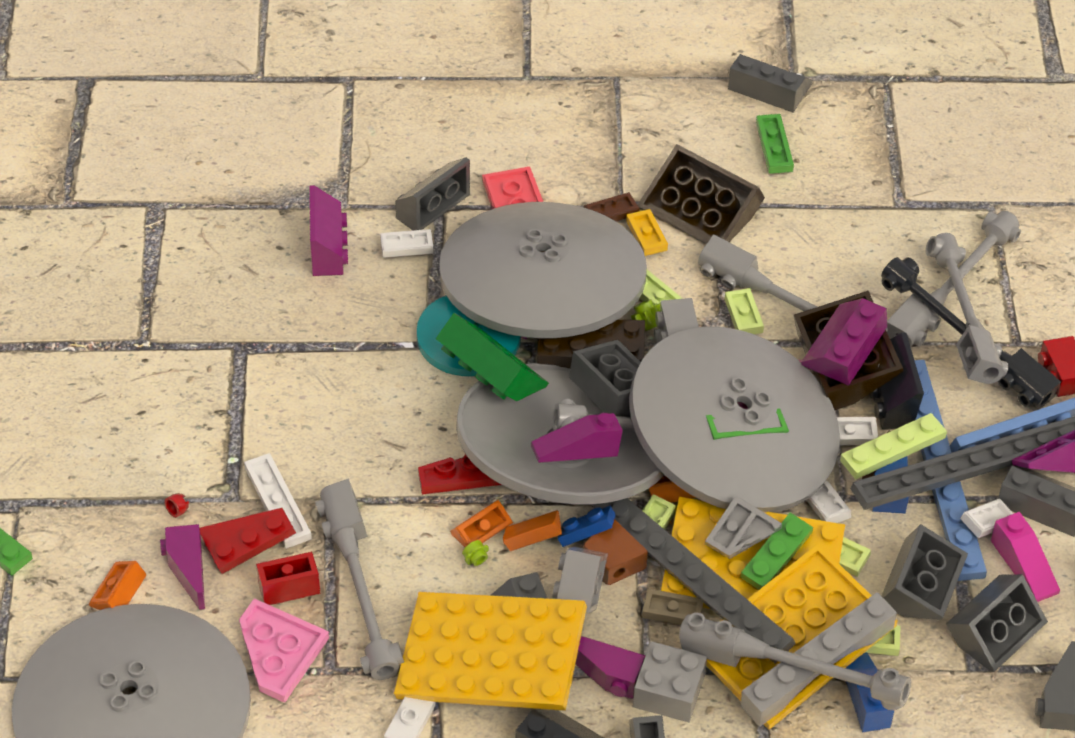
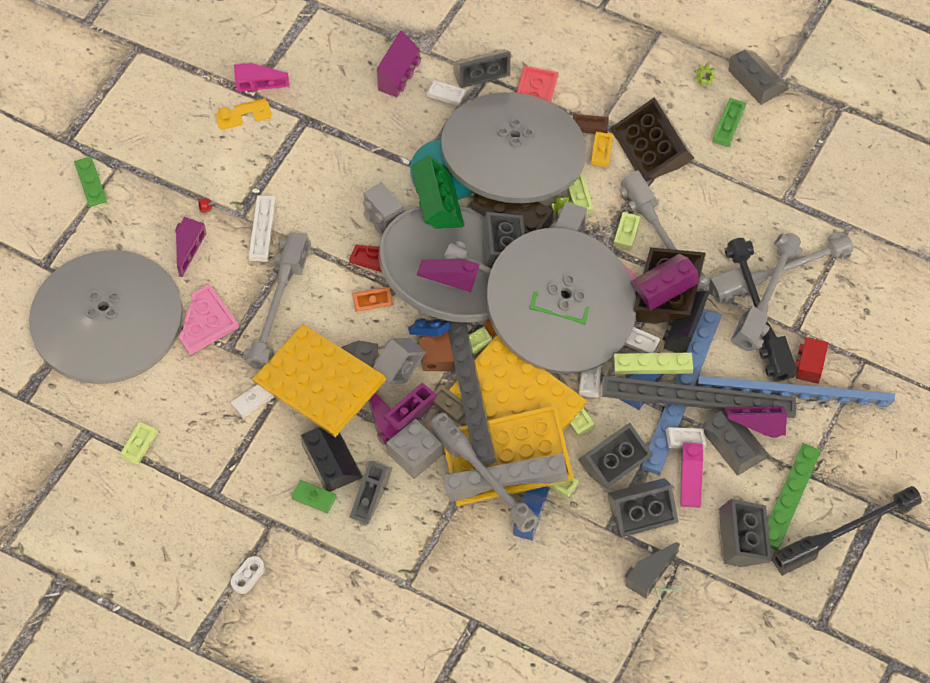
camera: 30 degrees right, 10 degrees up
orange slope [89,561,146,610] -> none
red wing [200,508,296,574] -> none
red brick [256,551,320,605] -> none
lime plate [462,540,489,566] -> none
orange slope [503,510,562,552] -> none
light grey wing [705,496,782,559] -> none
bright green plate [740,512,813,590] -> none
none -> yellow piece [215,98,272,130]
none -> dark pink slope [234,63,290,92]
none -> light grey brick [363,182,404,234]
none -> magenta slope [383,383,437,430]
none -> lime gear [694,63,716,86]

